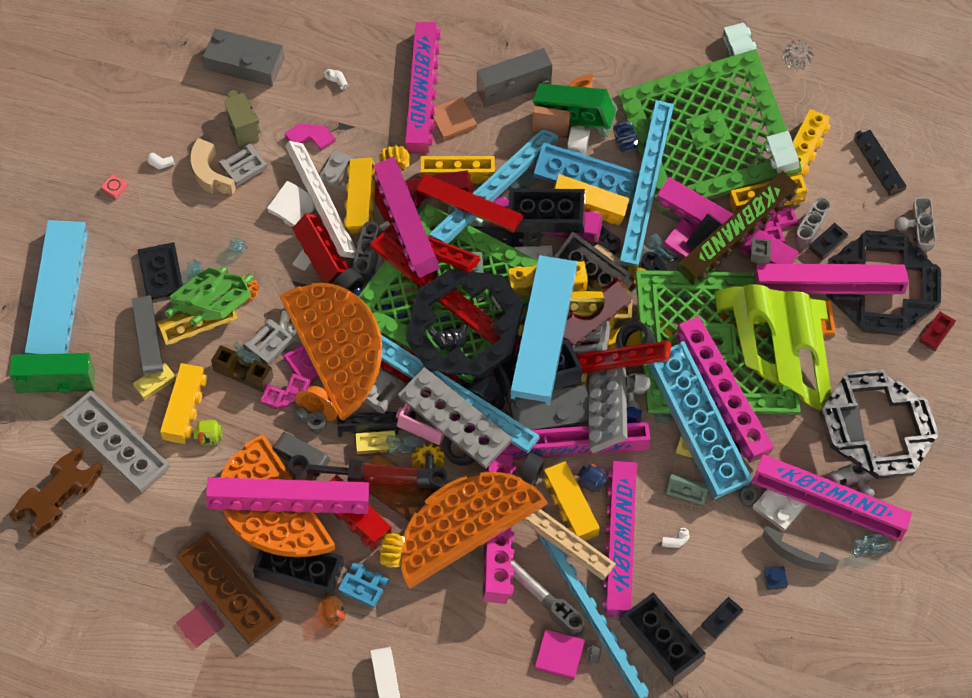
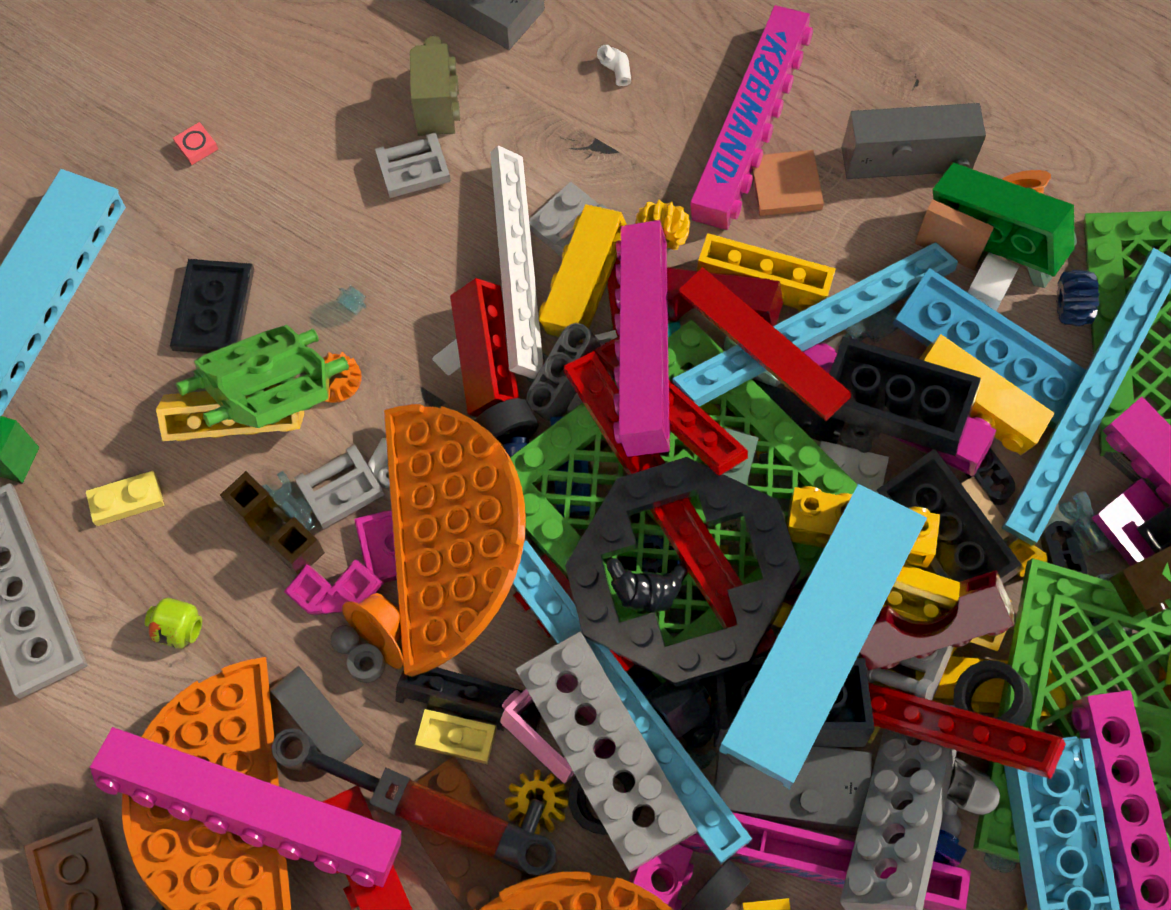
camera: 20 degrees right, 5 degrees up
dark grey beam [132,295,164,376] -> none
white arm [147,153,175,169] -> none
yellow brick [160,363,207,444] -> none
clear light blue plate [188,259,203,277] -> none
tan arch [191,138,236,195] -> none
white slope [267,181,316,227] -> none
dark pink tile [284,124,336,151] -> none
light grey plate [364,367,406,414] -> none
clear light blue plate [386,436,423,453] -> none

